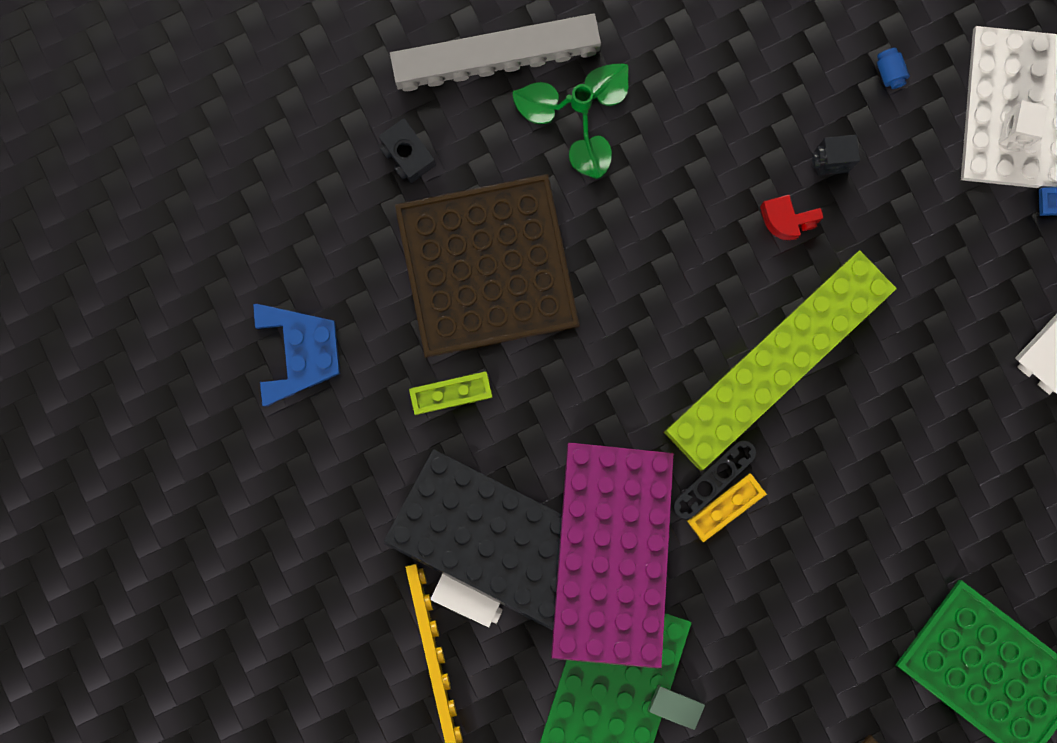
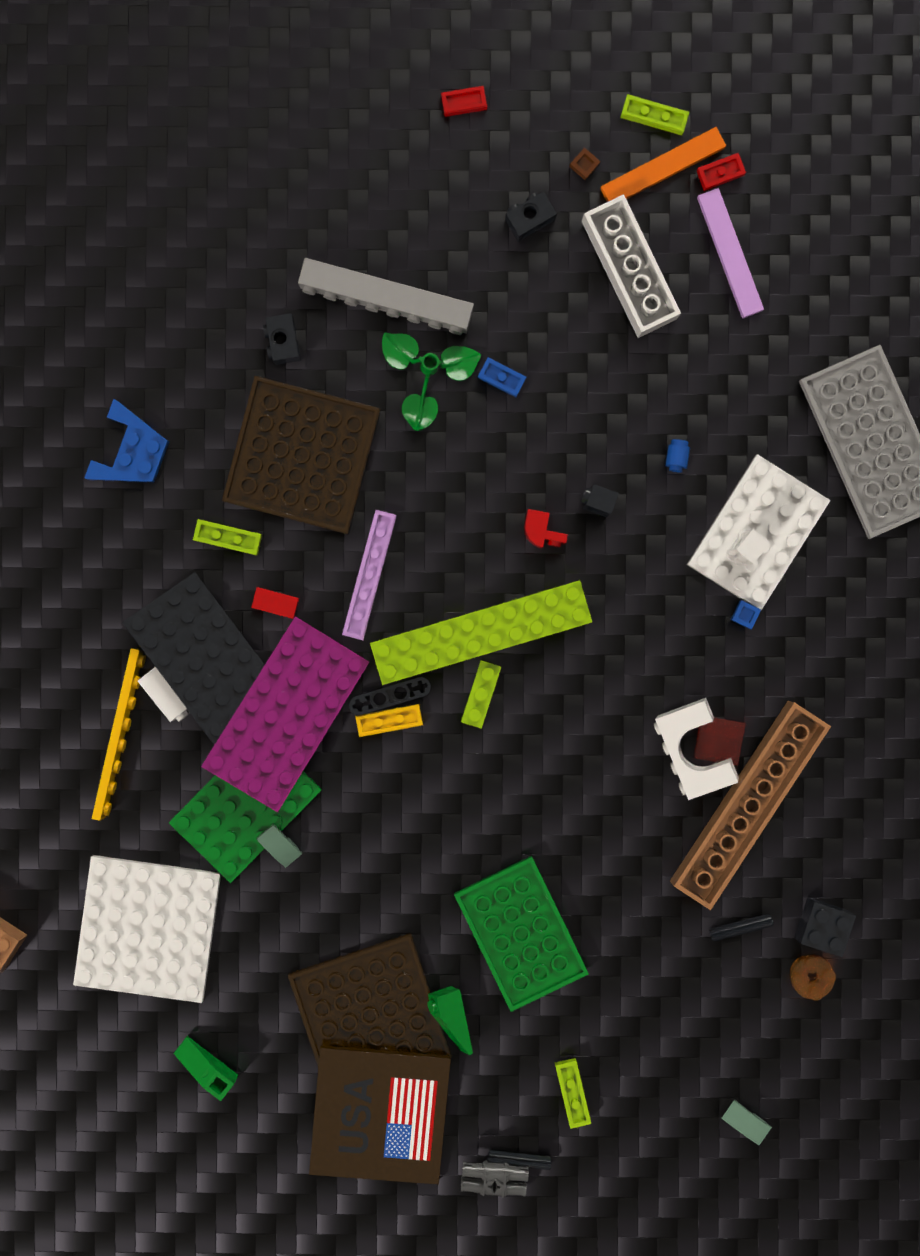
camera: 20 degrees right, 5 degrees up
none -> red tile [251,587,299,619]
none -> lavender tile [342,510,397,640]
none -> lime plate [461,660,501,729]
none -> blue plate [478,357,526,397]

